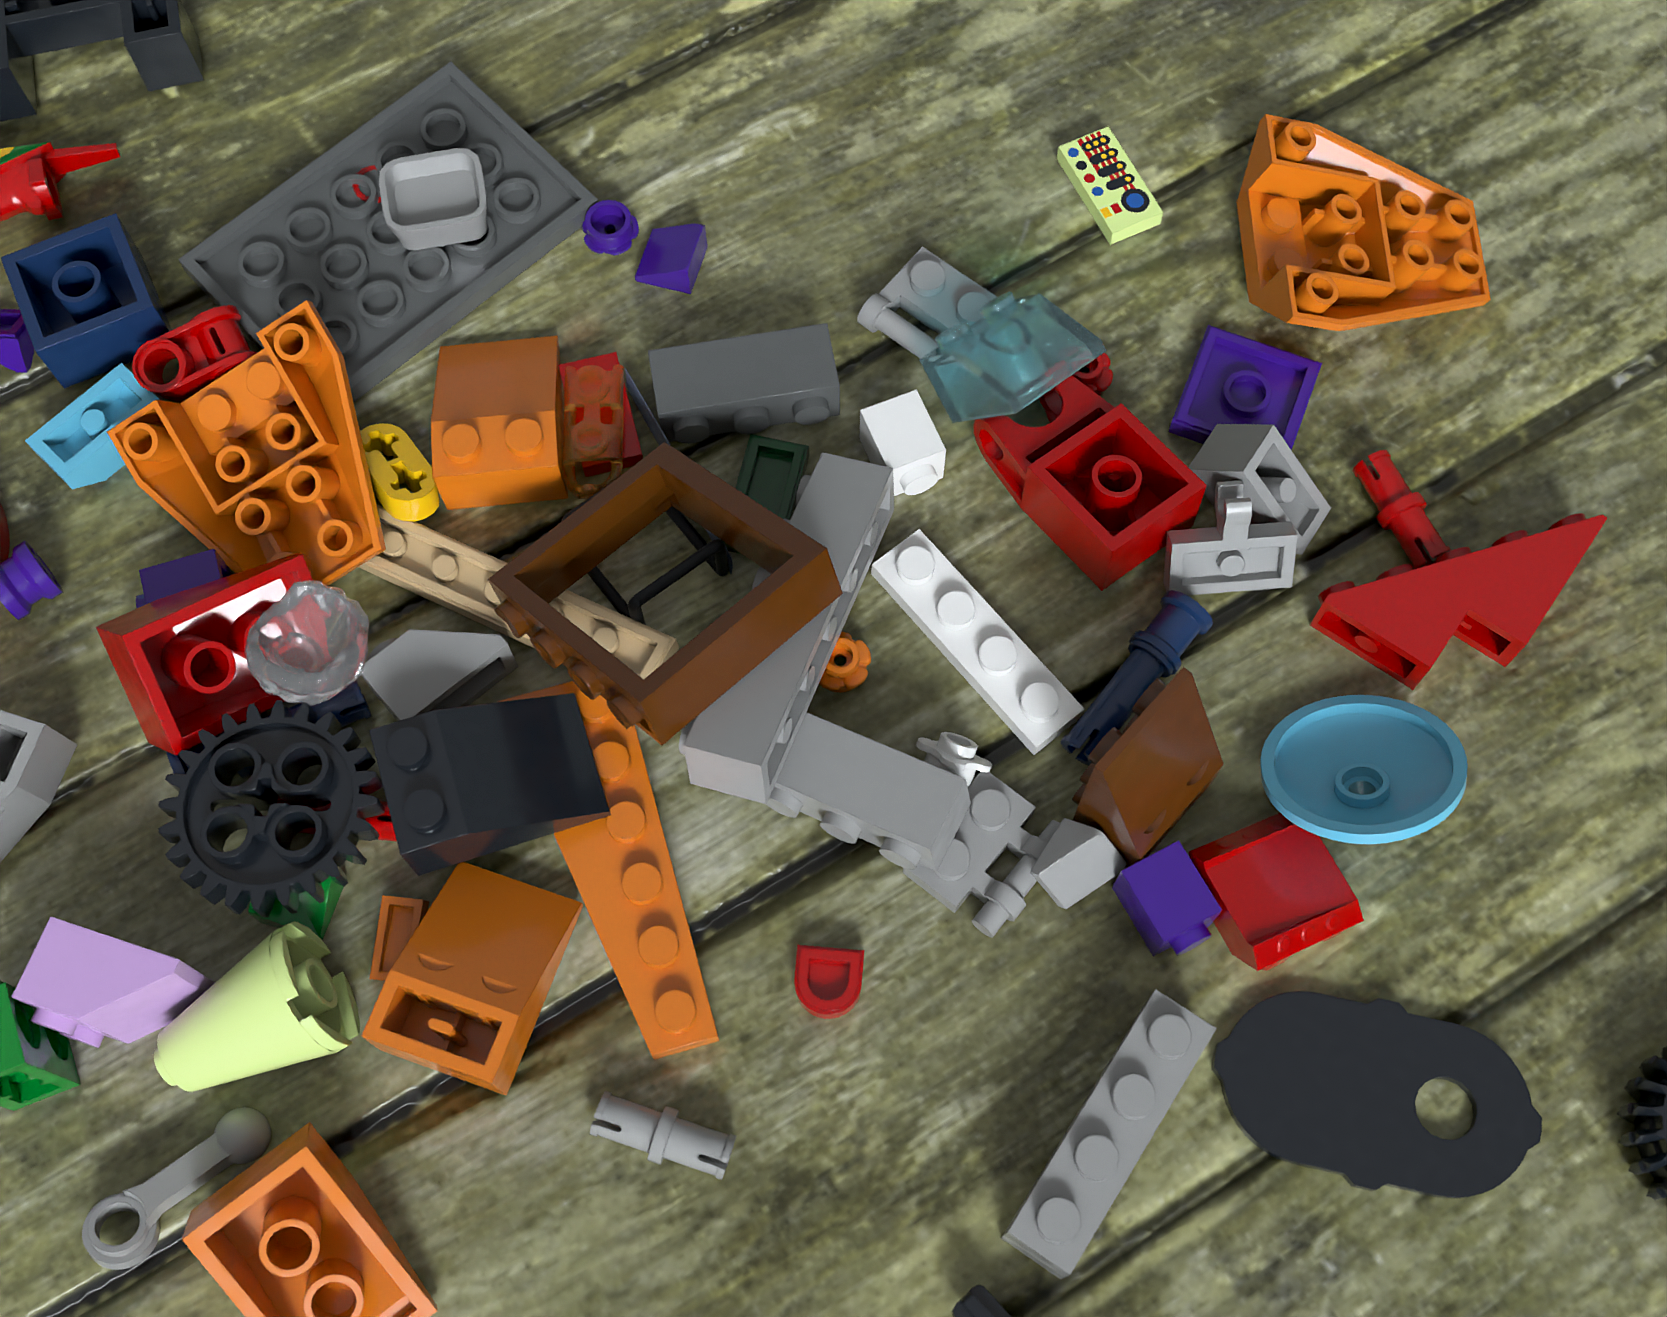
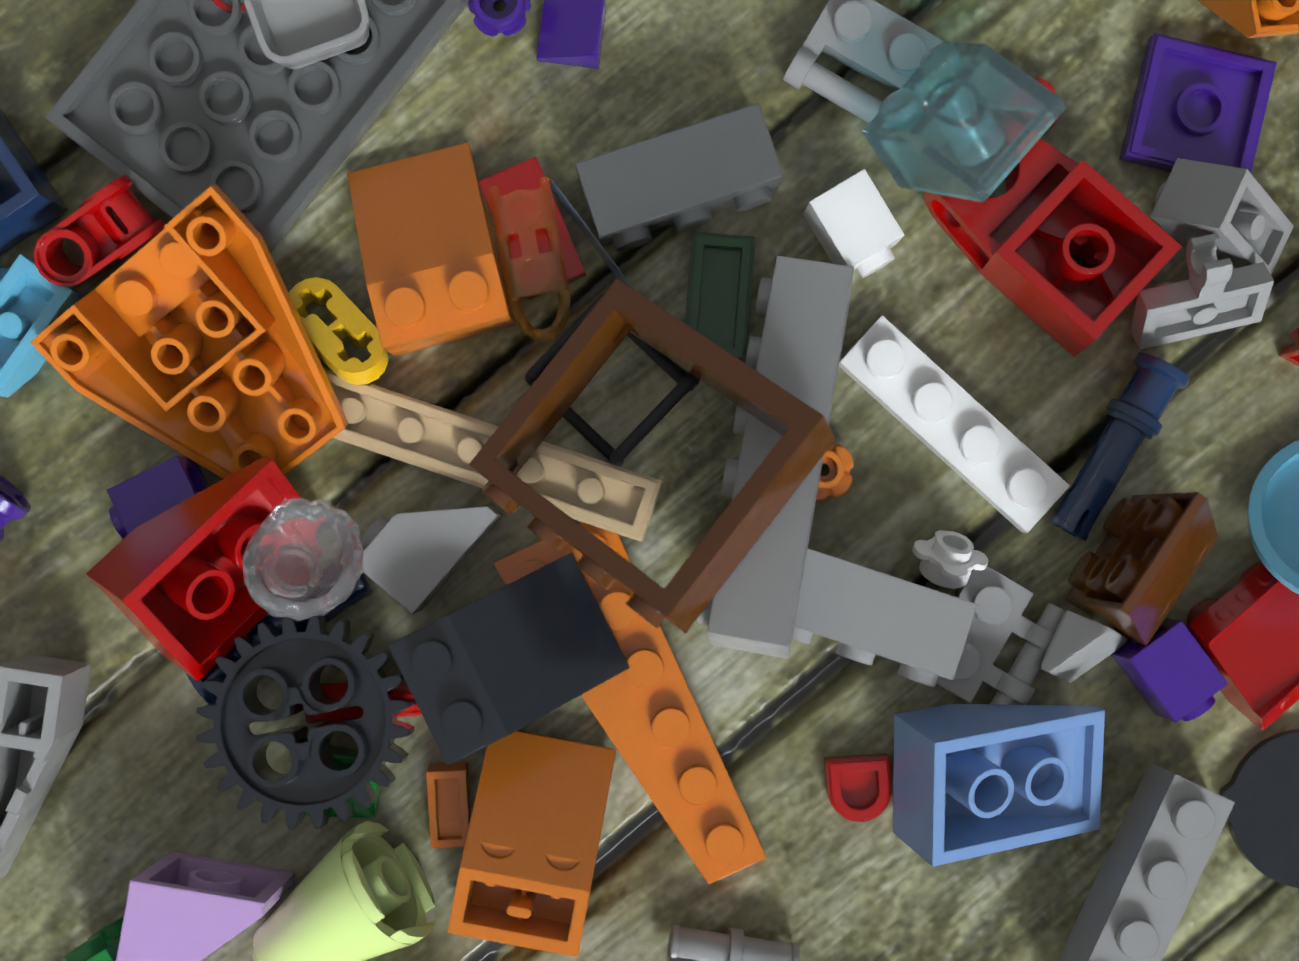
camera: 10 degrees left, 20 degrees up
none -> medium blue slope [893,704,1105,867]

